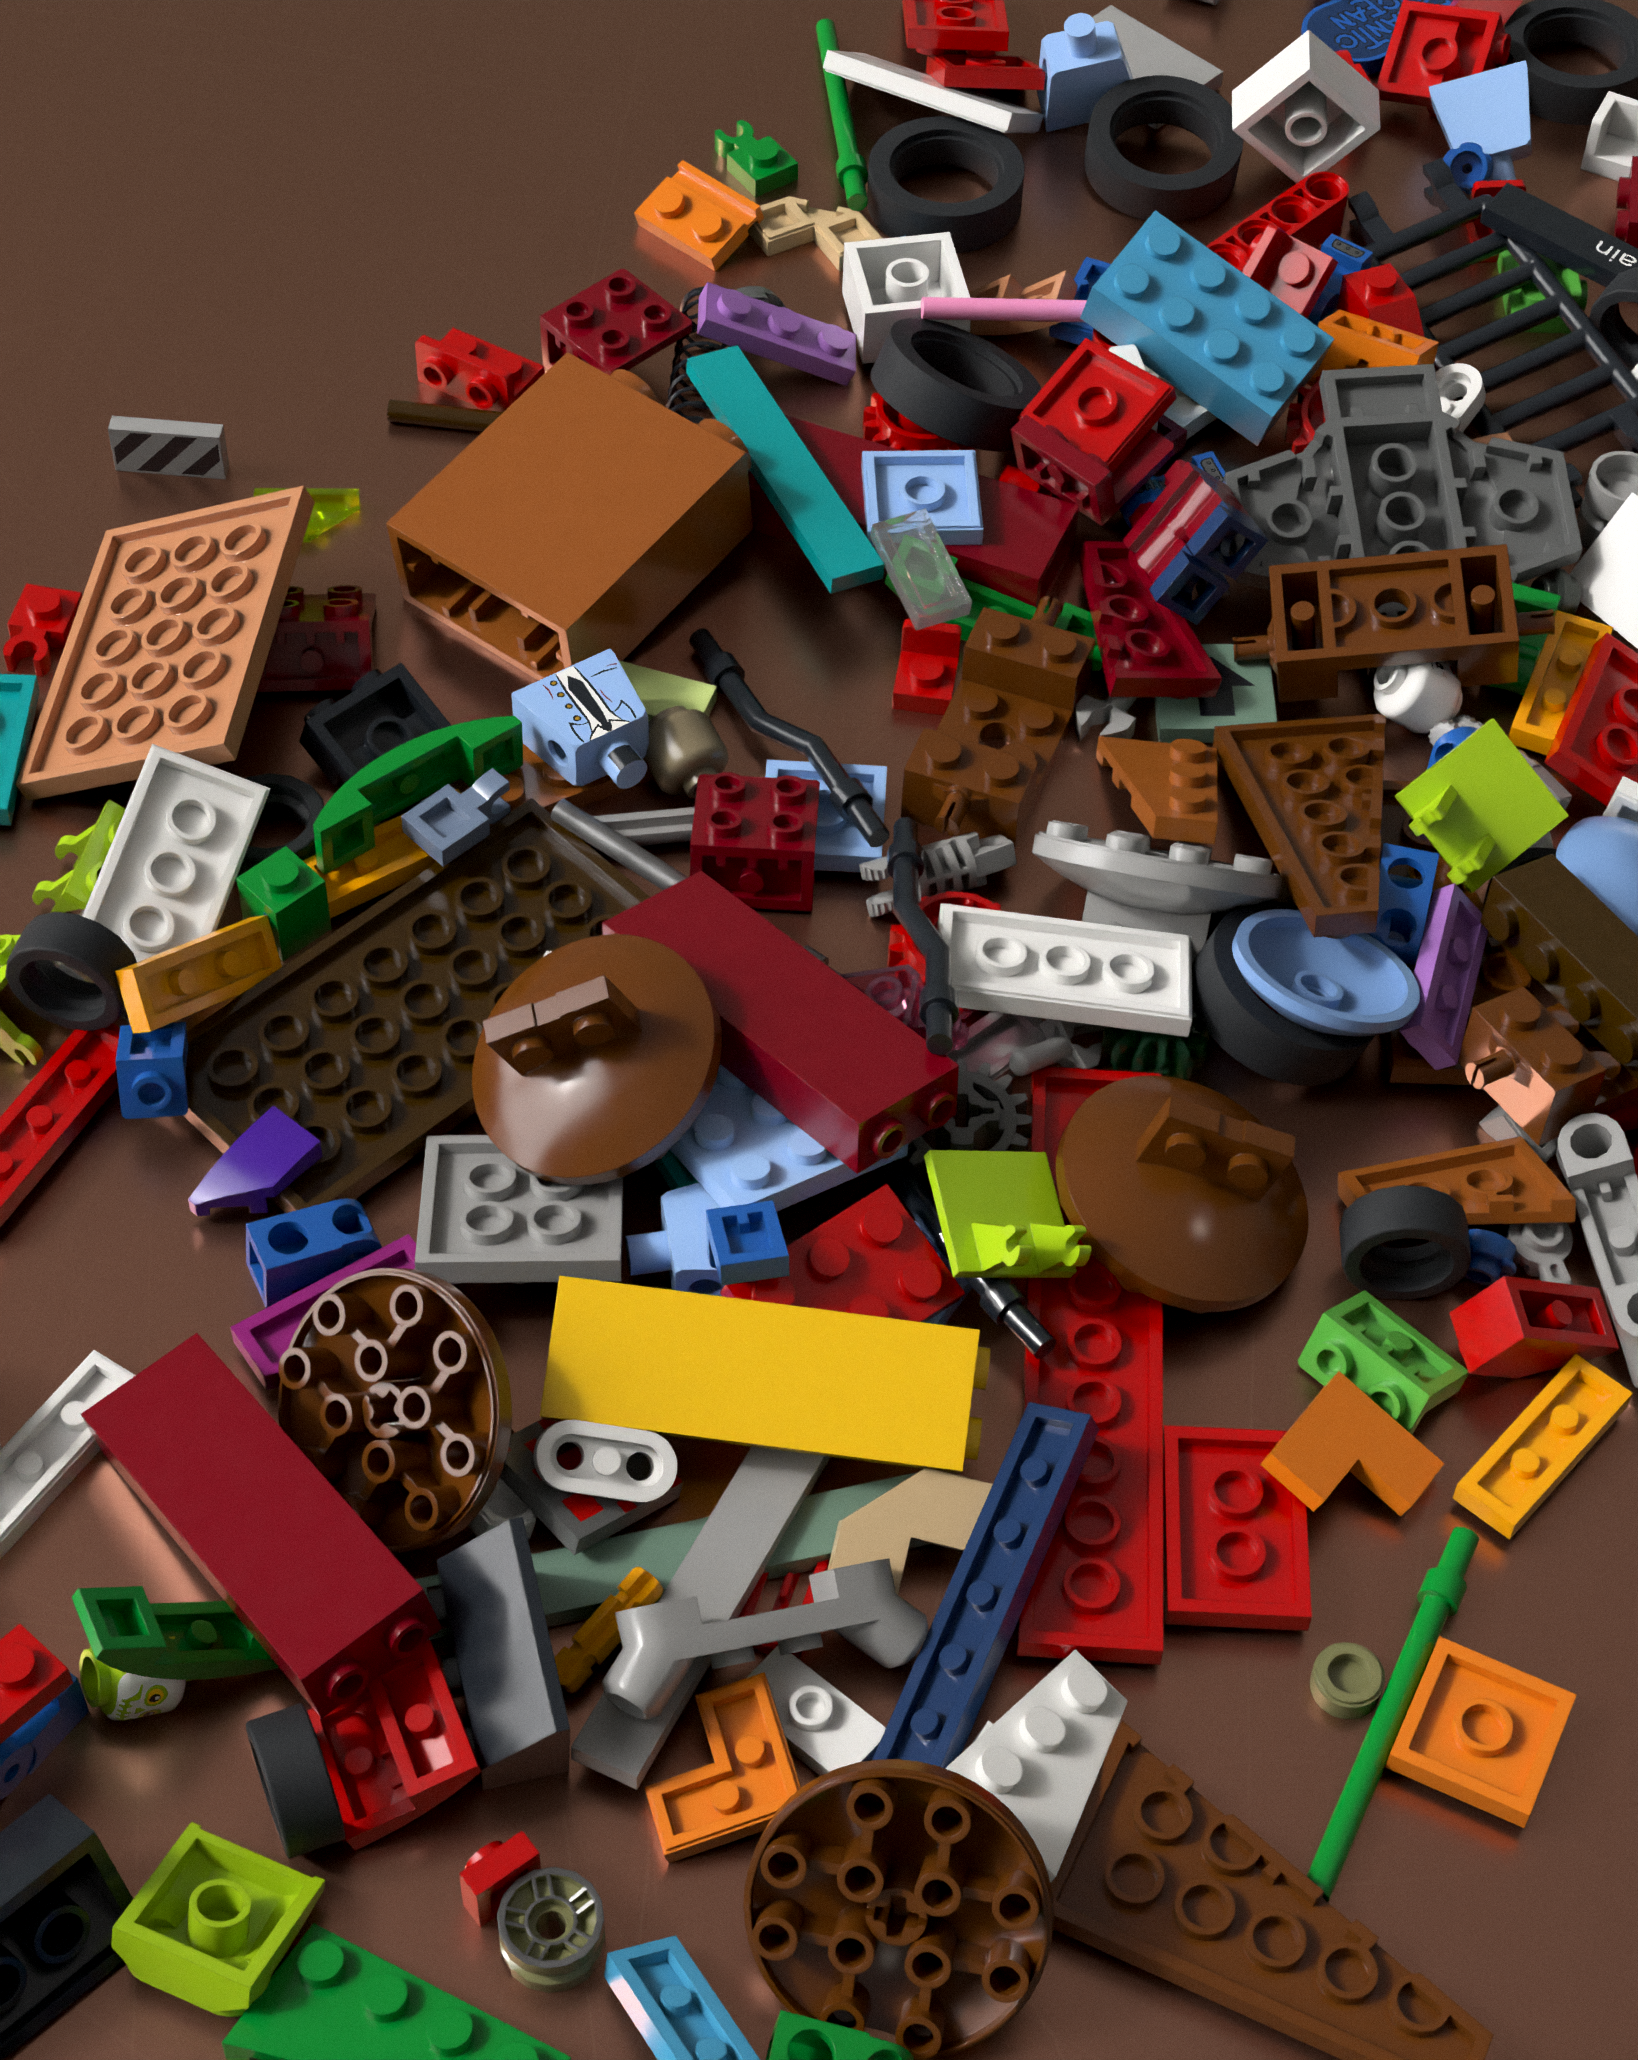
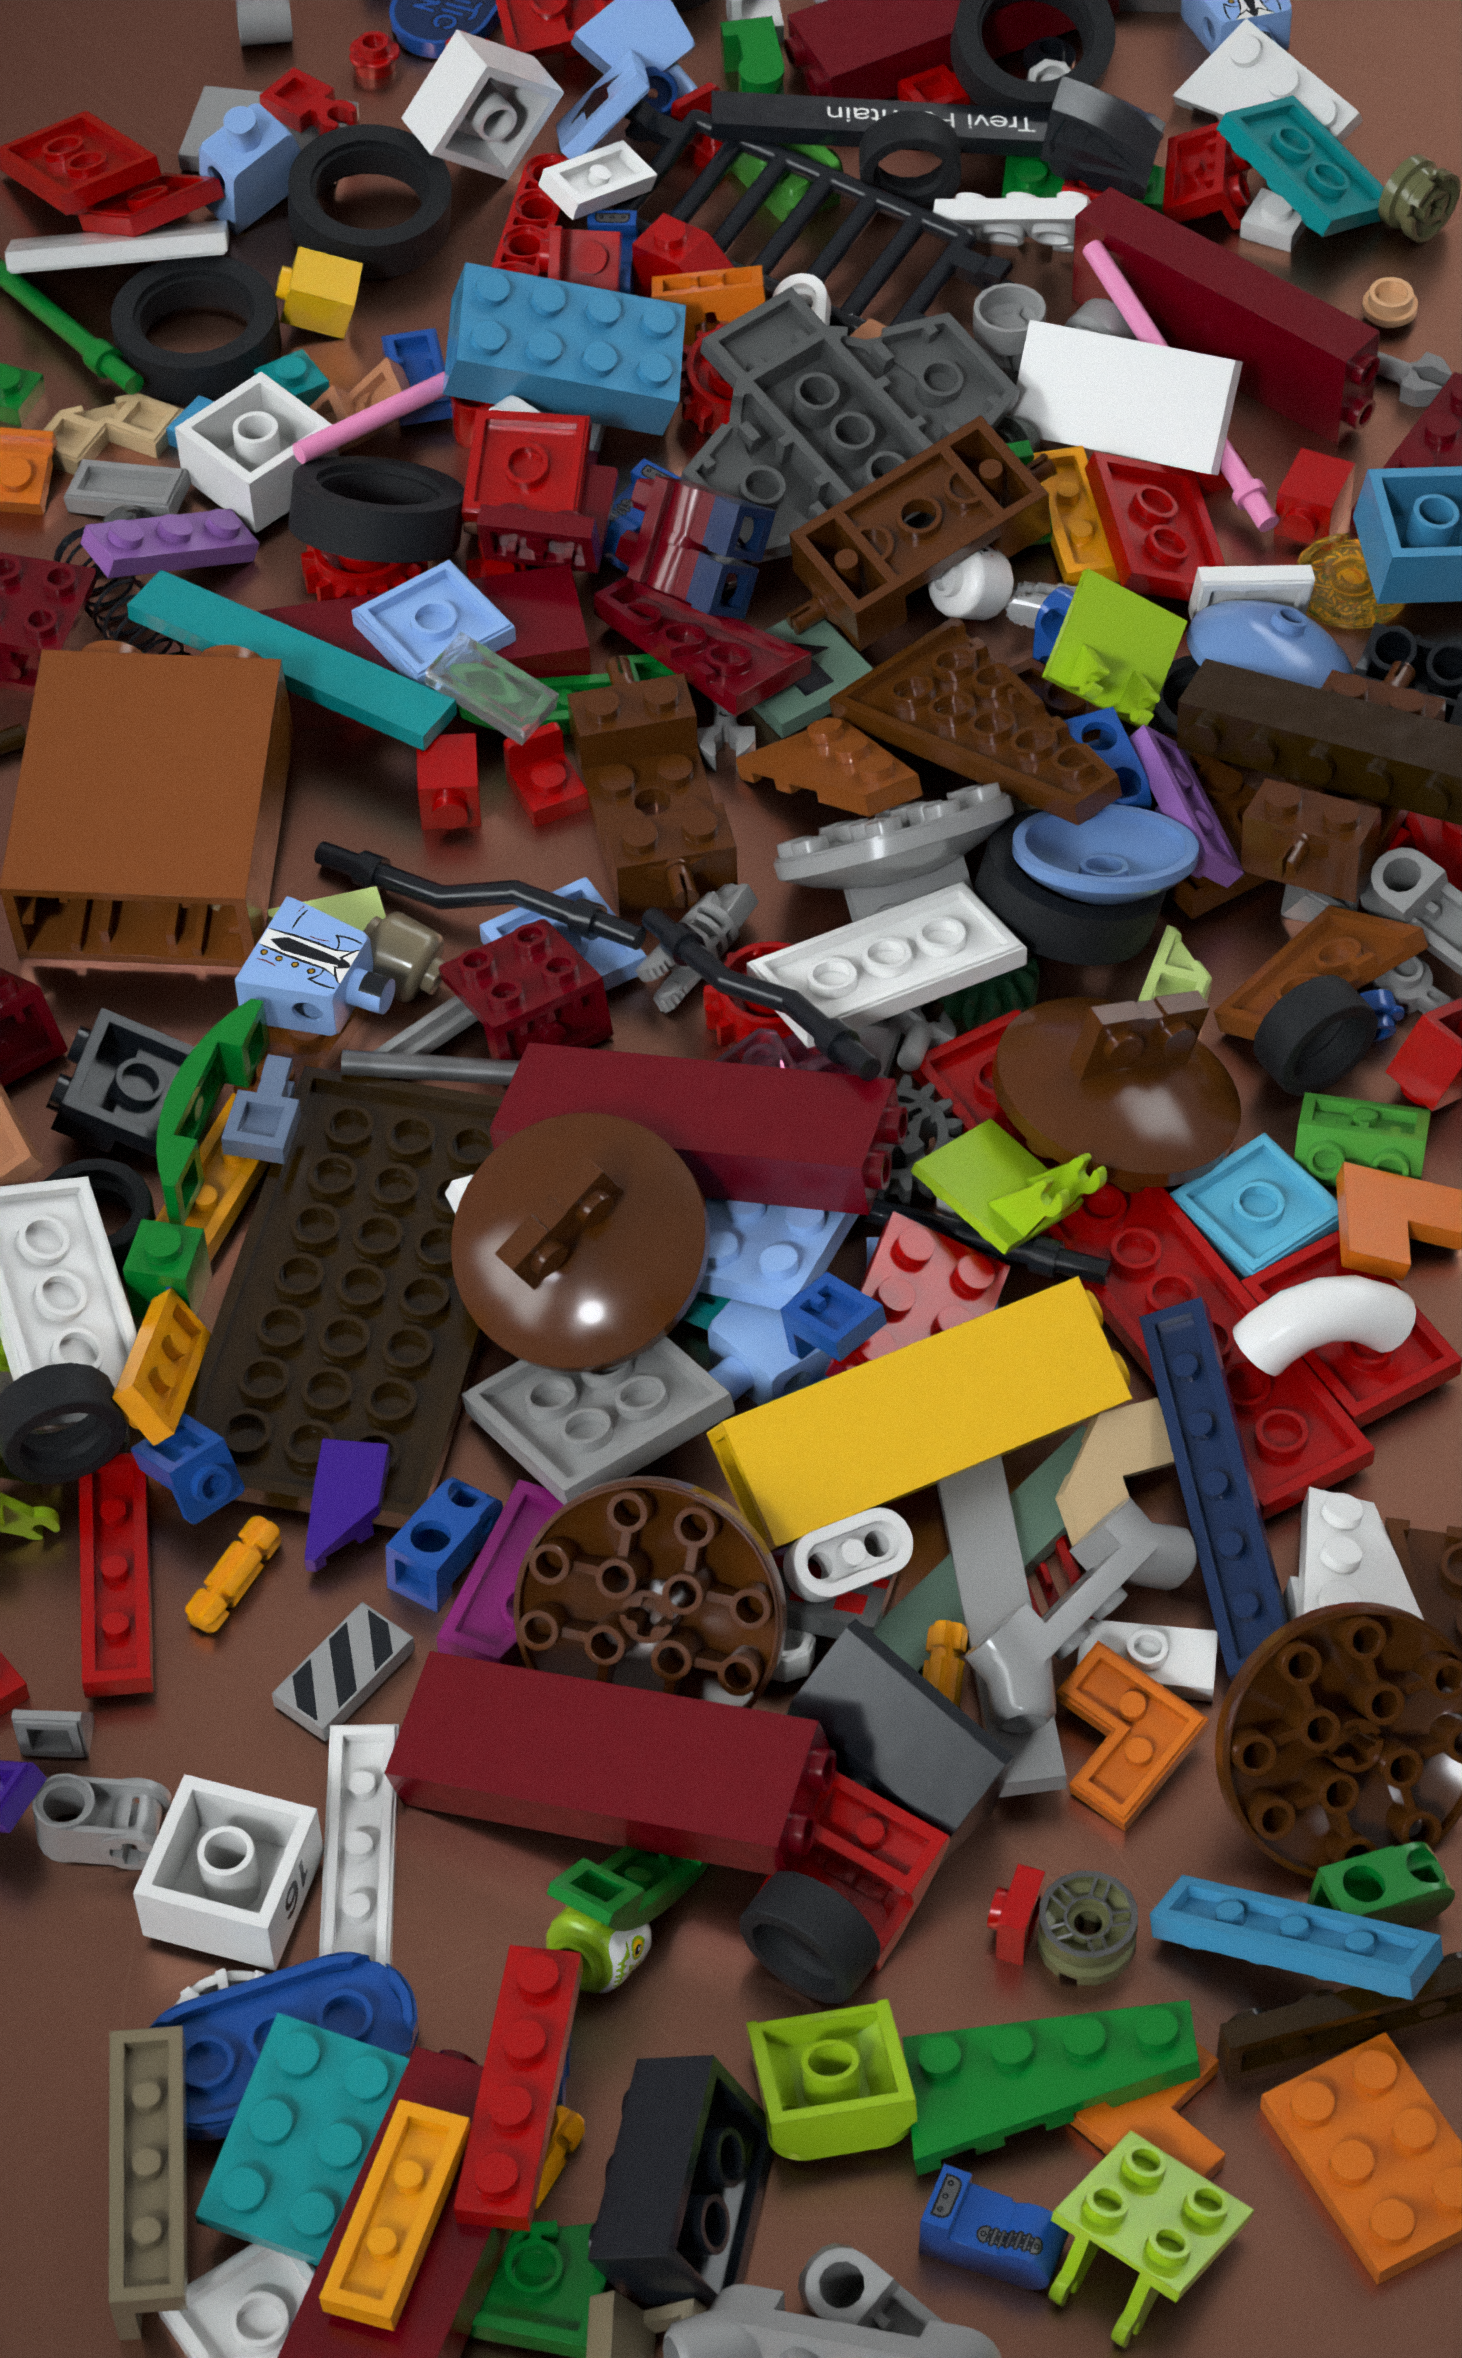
camera: 30 degrees left, 0 degrees up
none -> light grey tile [63,459,191,517]
none -> light orange axle [185,1515,282,1633]
none -> teal plate [254,349,330,407]
none -> red plate [259,67,358,136]
none -> light grey tile [272,1602,415,1742]
none -> yellow brick [275,246,363,339]
none -> red plate [349,31,400,80]
none -> red brick [416,733,482,830]
none -> white plate [538,140,657,220]
none -> light blue tile [555,49,650,159]
none -> green leg [720,16,785,95]
none -> yellowish green tile [1137,925,1212,1002]
none -> medium azure plate [1169,1132,1339,1280]
none -> white cylinder [1232,1275,1416,1376]

